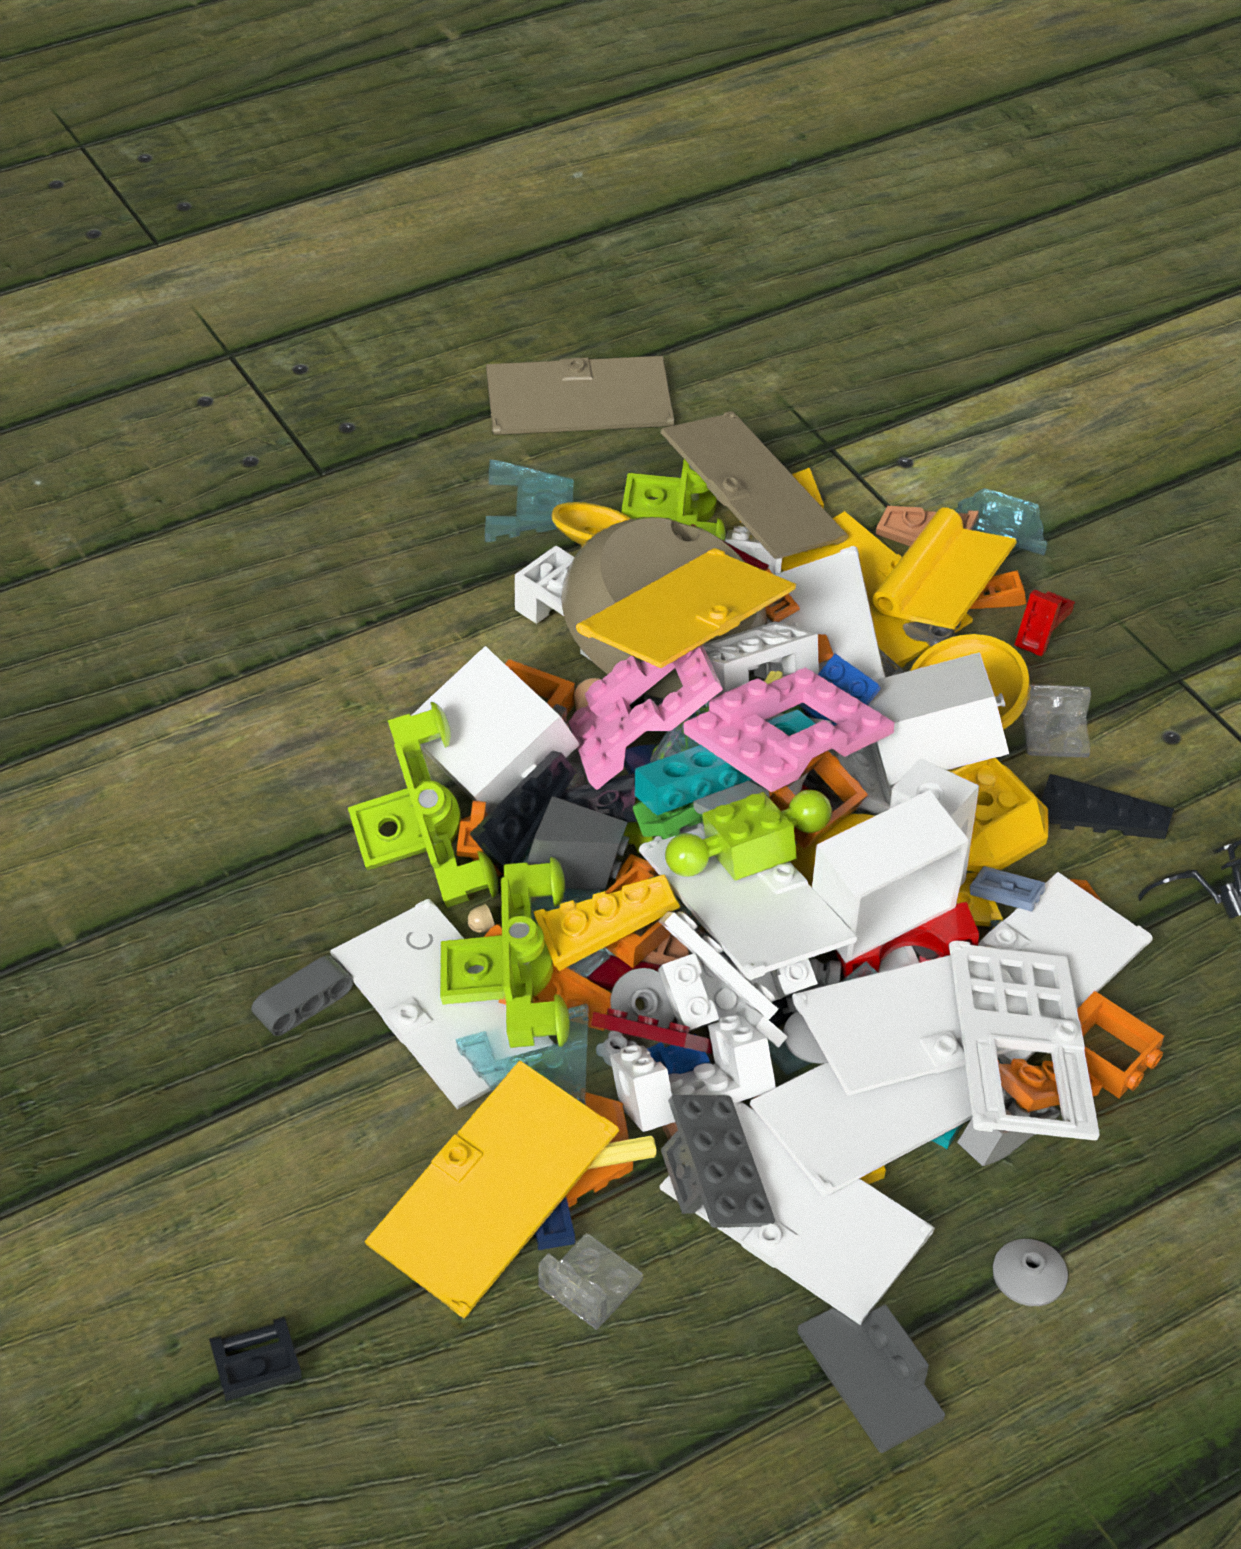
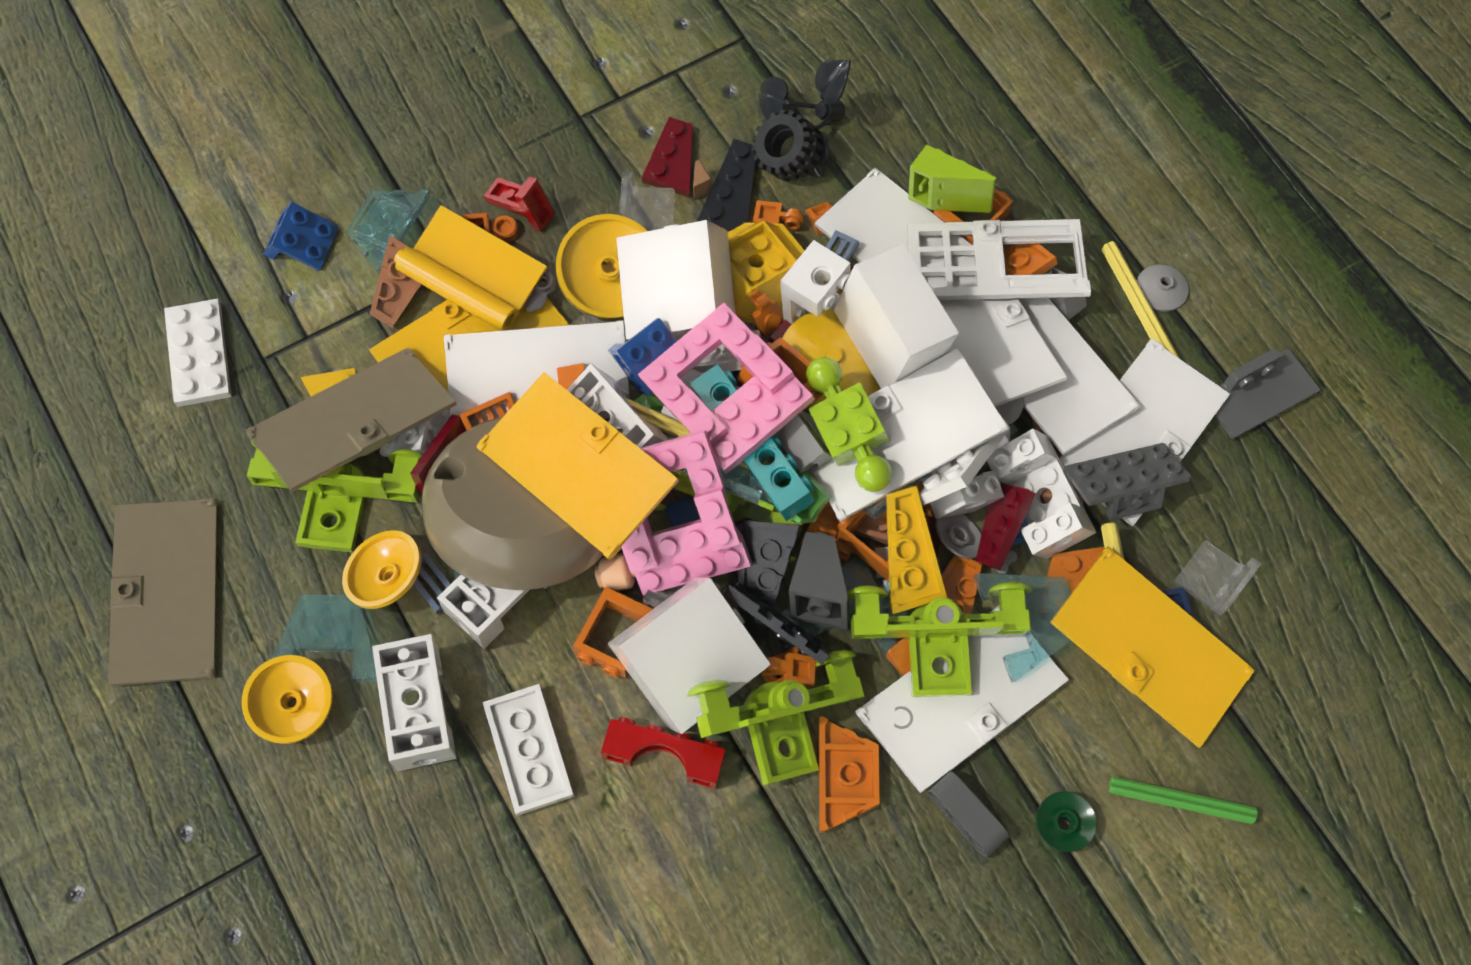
camera: 90 degrees left, 20 degrees up
black plate [209,1316,302,1401] -> none
tan hinge [468,904,495,933] -> none
none -> white plate [164,298,232,407]
none -> yellow dish [242,655,333,744]
none -> blue bracket [263,201,338,270]
none -> white plate [372,634,457,771]
none -> white plate [483,684,574,816]
none -> orange tile [491,215,518,242]
none -> red arch [600,717,725,790]
none -> dark red wing [642,117,693,198]
none -> medium nougat slope [693,160,711,200]
none -> black tyre [752,110,823,181]
none -> orange plate [753,200,804,230]
none -> orange wing [819,717,880,833]
none -> lime slope [908,145,996,213]
none -> dark green dish [1036,791,1097,852]
none -> light yellow axle [1102,241,1180,359]
none -> bright green axle [1108,776,1258,824]

